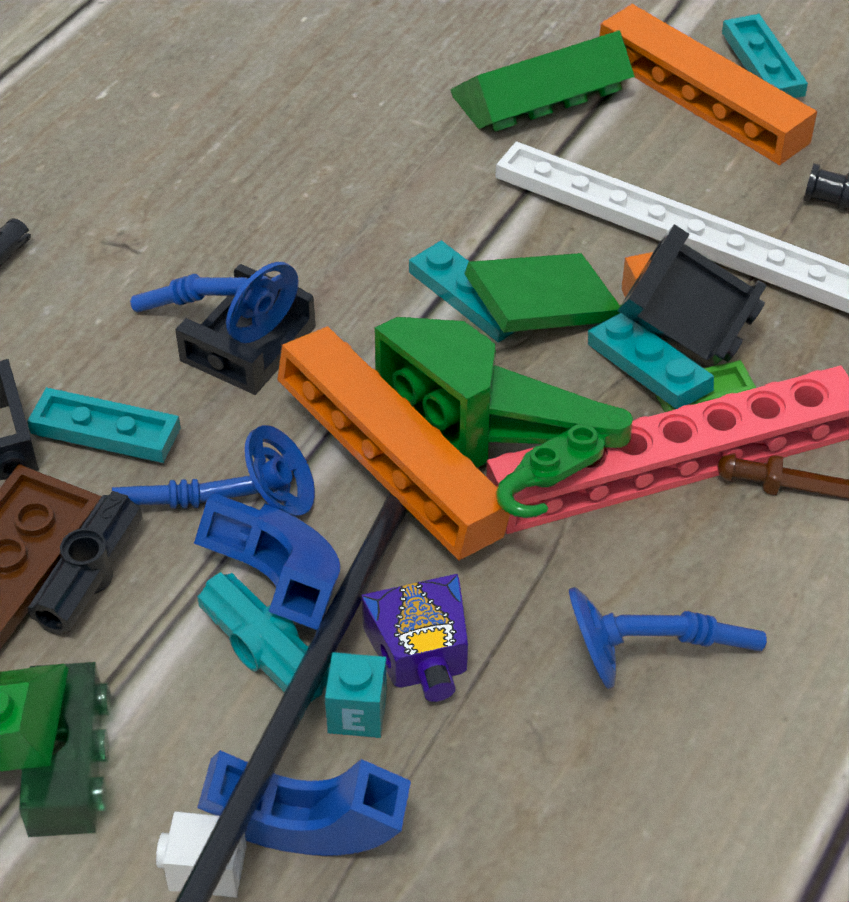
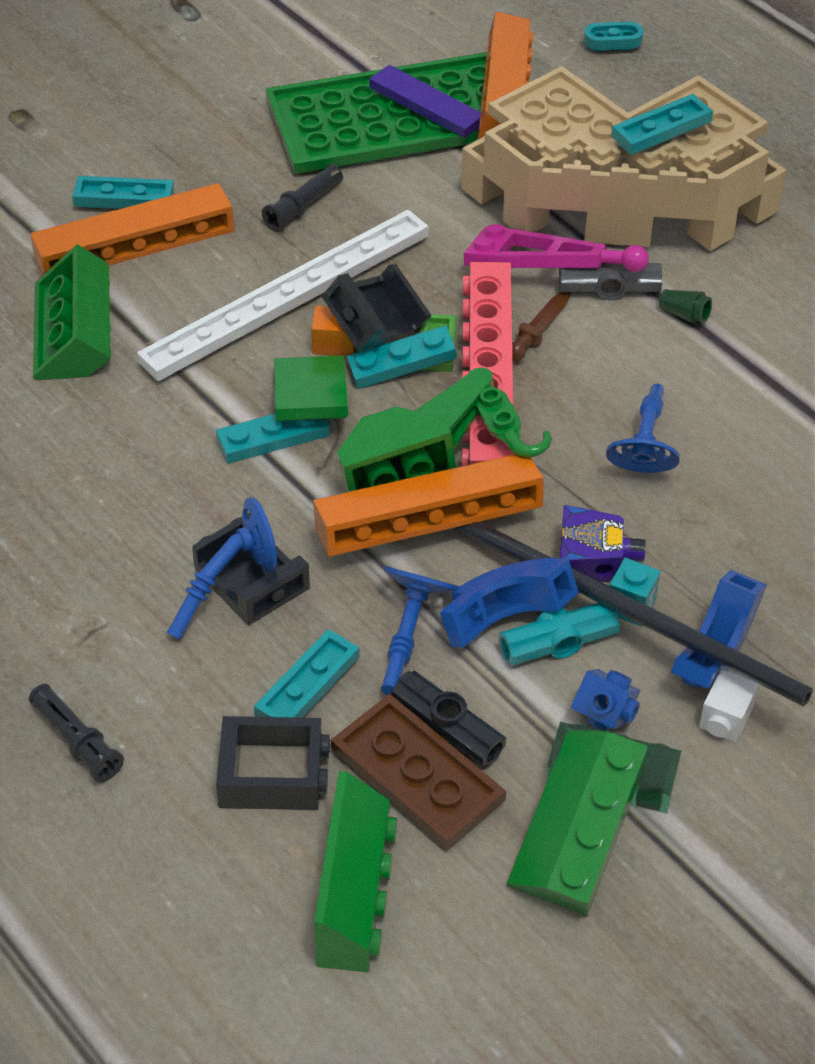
camera: 70 degrees left, 0 degrees up
none -> blue brick [571,669,641,731]

